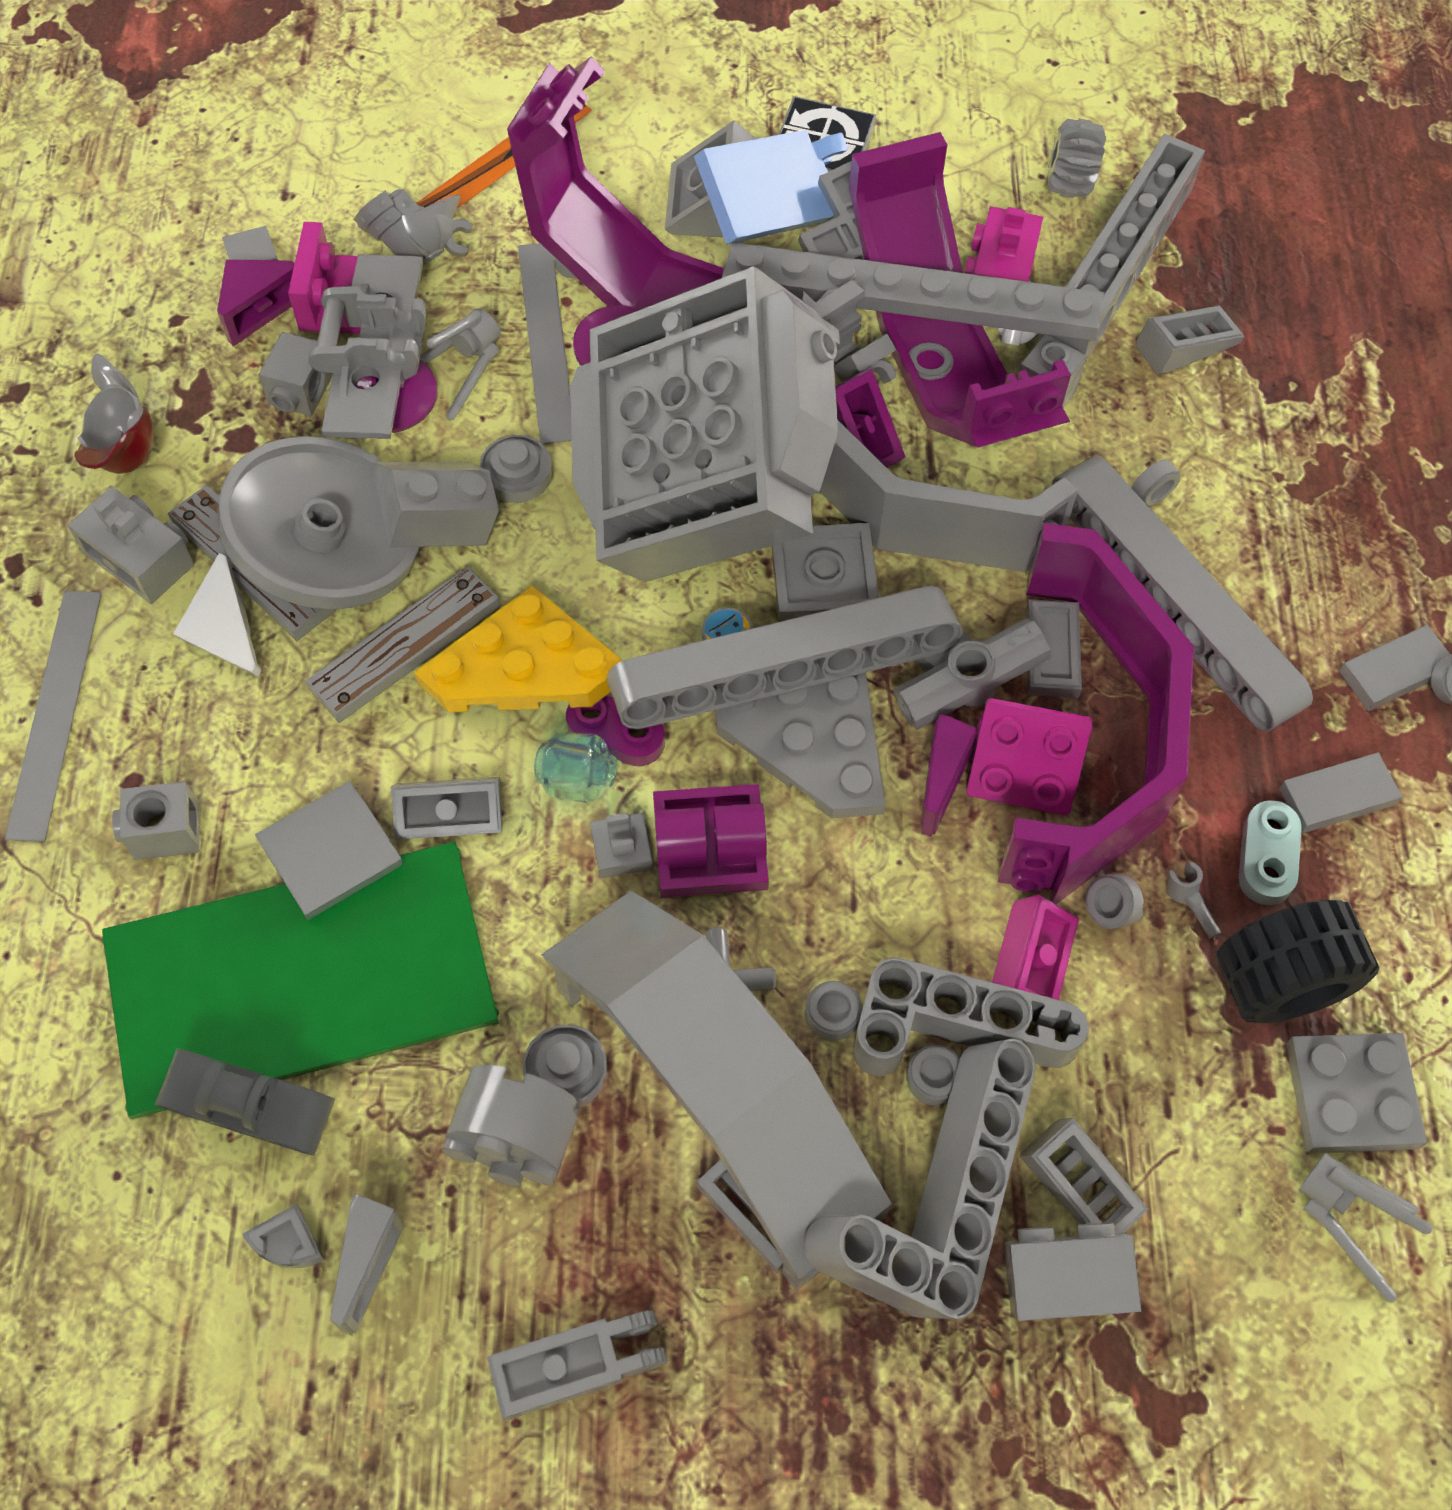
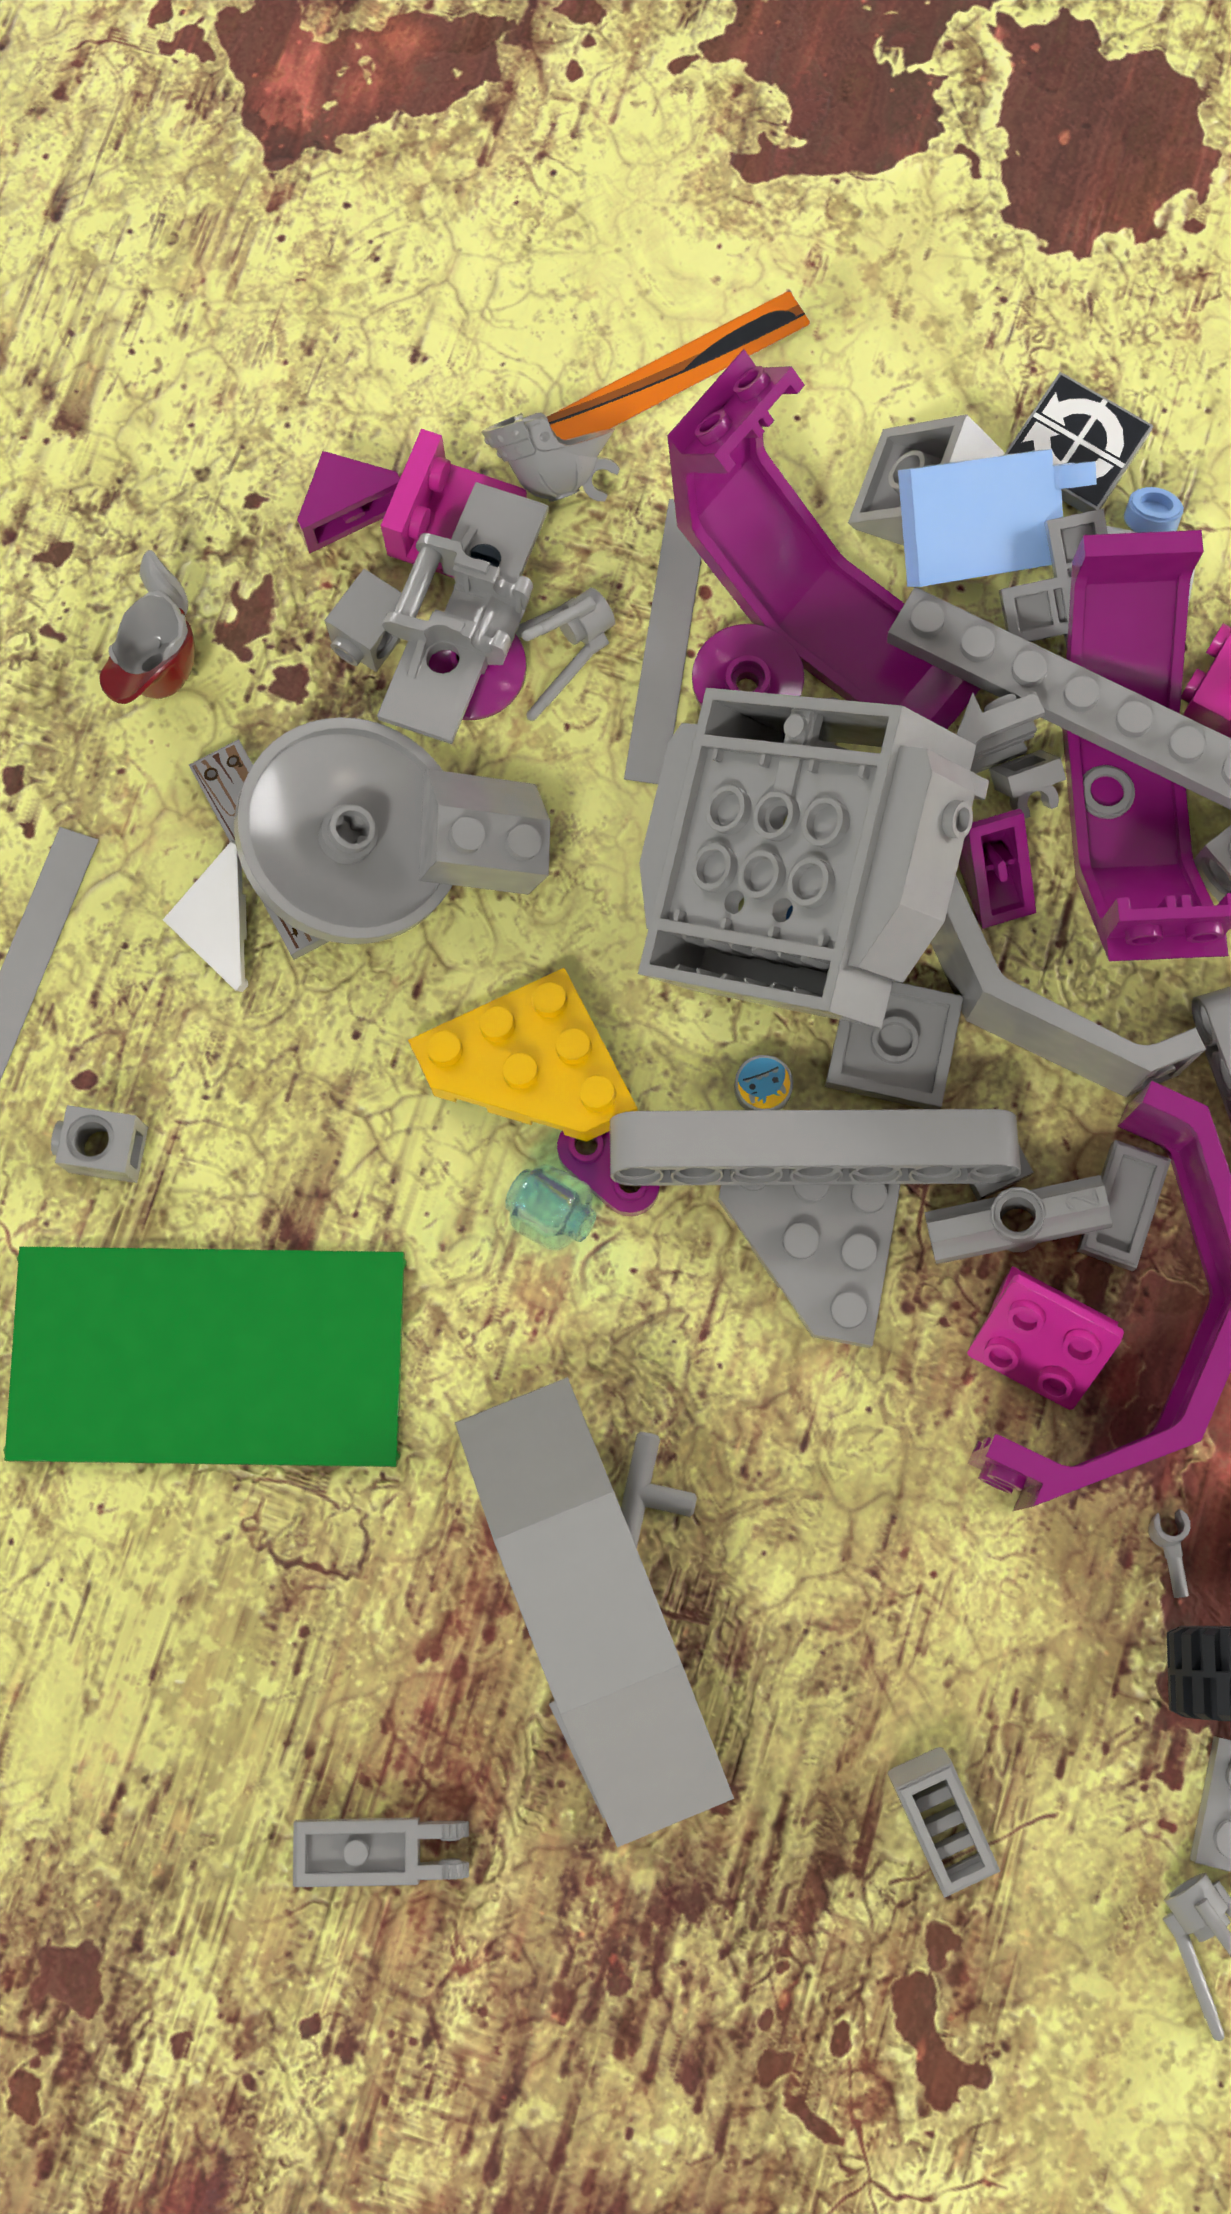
camera: 20 degrees right, 15 degrees up
light grey brick [68,486,194,605] -> none
dark grey piece [154,1049,335,1156] -> none
light grey tile [222,226,278,260] -> none
light grey tile [242,1204,325,1268] -> none
light grey slope [255,781,403,921] -> none
light grey tile [306,566,501,723] -> none
light grey slope [330,1194,404,1336] -> none
light grey slope [391,777,502,840] -> none
light grey brick [442,1065,580,1187] -> none
light grey plate [480,435,552,503] -> none
light grey plate [523,1025,607,1108] -> none
light grey tile [590,812,653,879] -> none
magenta plate [653,784,769,898] -> none
light grey beam [804,1038,1035,1319] -> none
light grey tile [805,981,862,1040] -> none
light grey beam [853,958,1089,1076] -> none
light grey tile [906,1045,960,1106] -> none
magenta slope [921,714,978,837] -> none
dark pink slope [992,894,1079,1000] -> none
light grey brick [1004,1222,1141,1321] -> none
light grey tile [1085,873,1144,929] -> none

